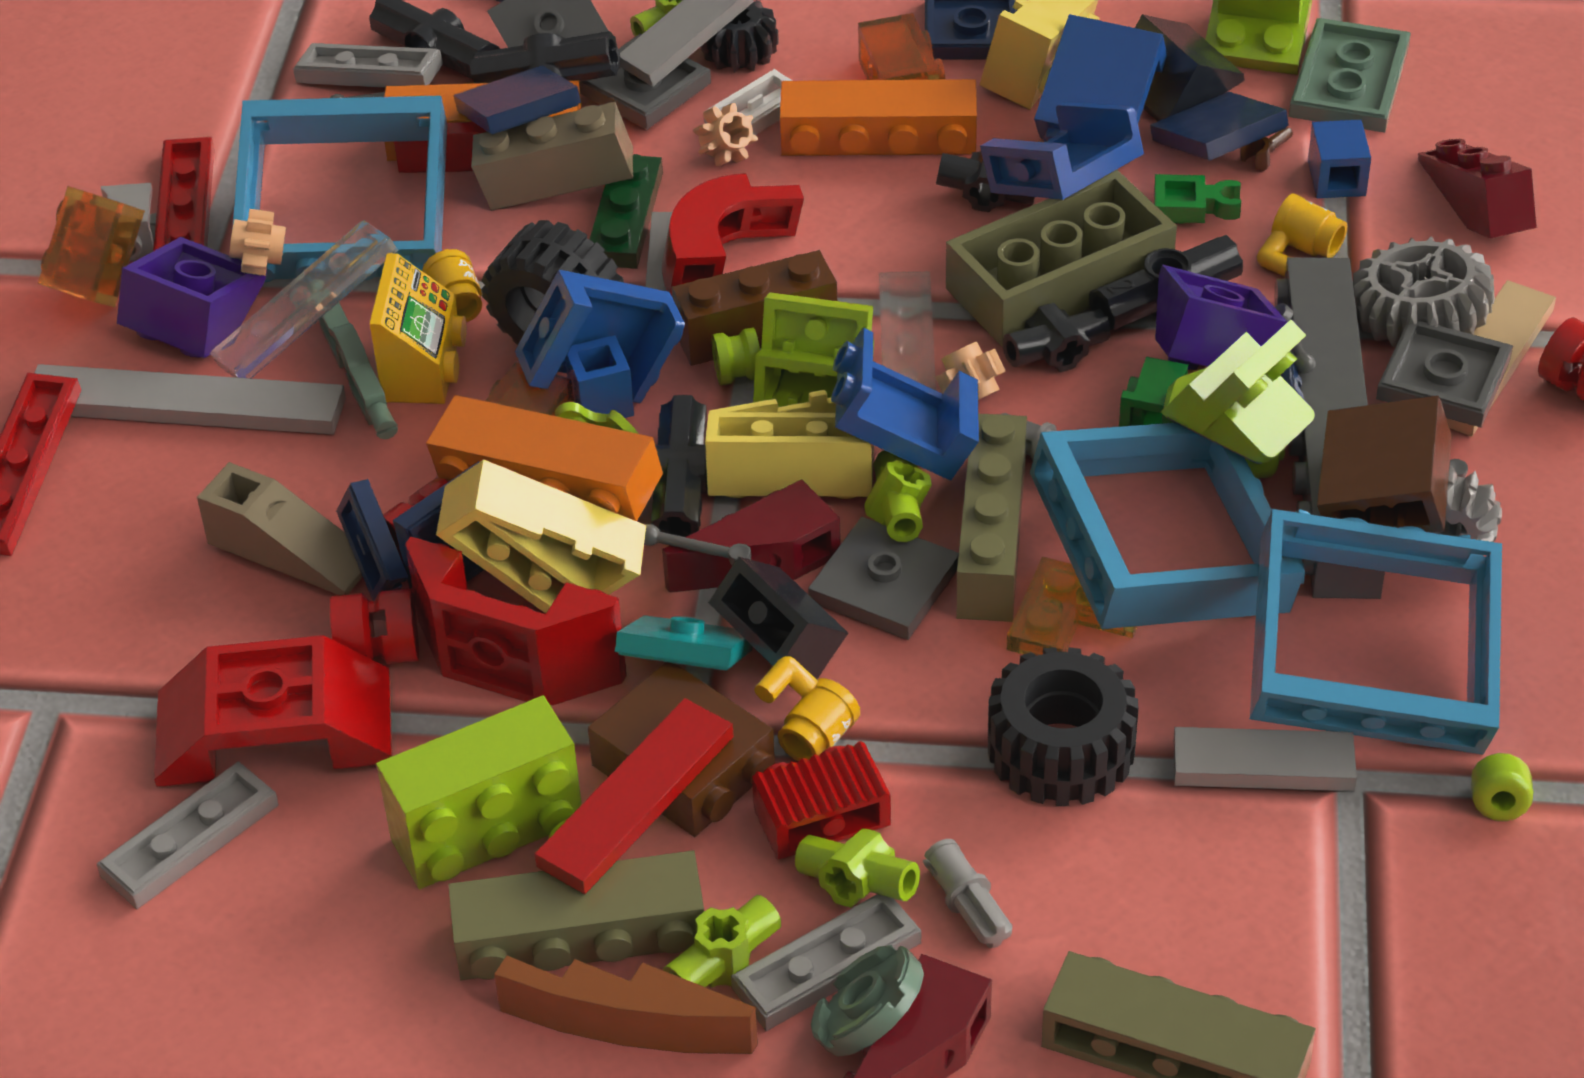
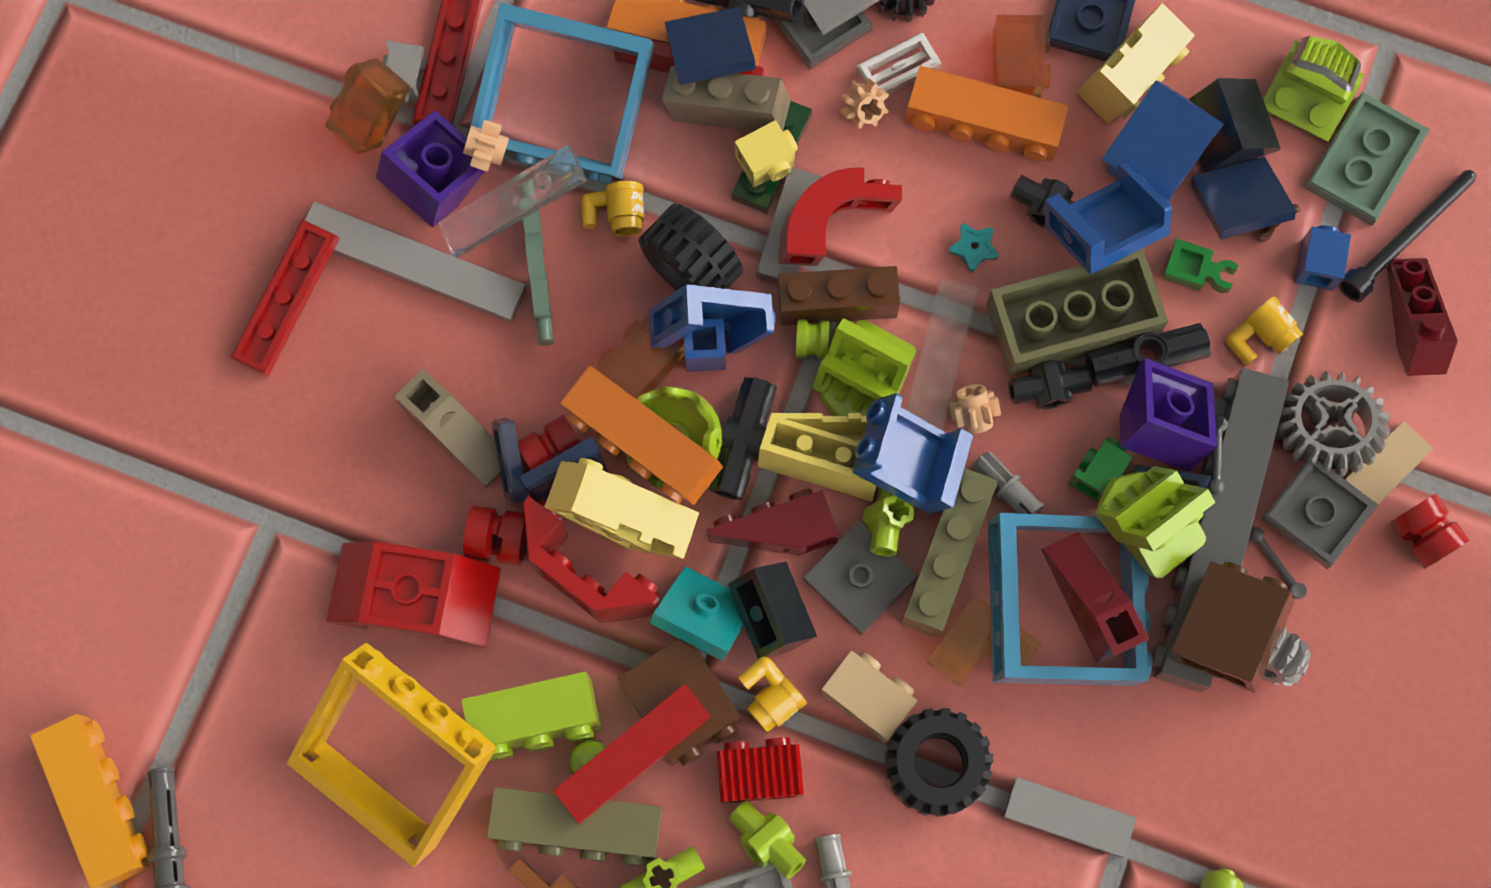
camera: 15 degrees right, 30 degrees up
light grey tile [96,761,279,909] -> none
yellow slope [369,253,467,404] -> none
dark grey hinge [644,524,751,566] -> none
dark azure window [1249,509,1502,754] -> none
none -> yellow window [286,642,497,868]
none -> light yellow brick [735,120,798,188]
none -> tan brick [820,650,918,744]
none -> teal plate [949,223,999,272]
none -> dark red slope [1041,532,1150,663]
none -> black piece [1338,170,1476,303]

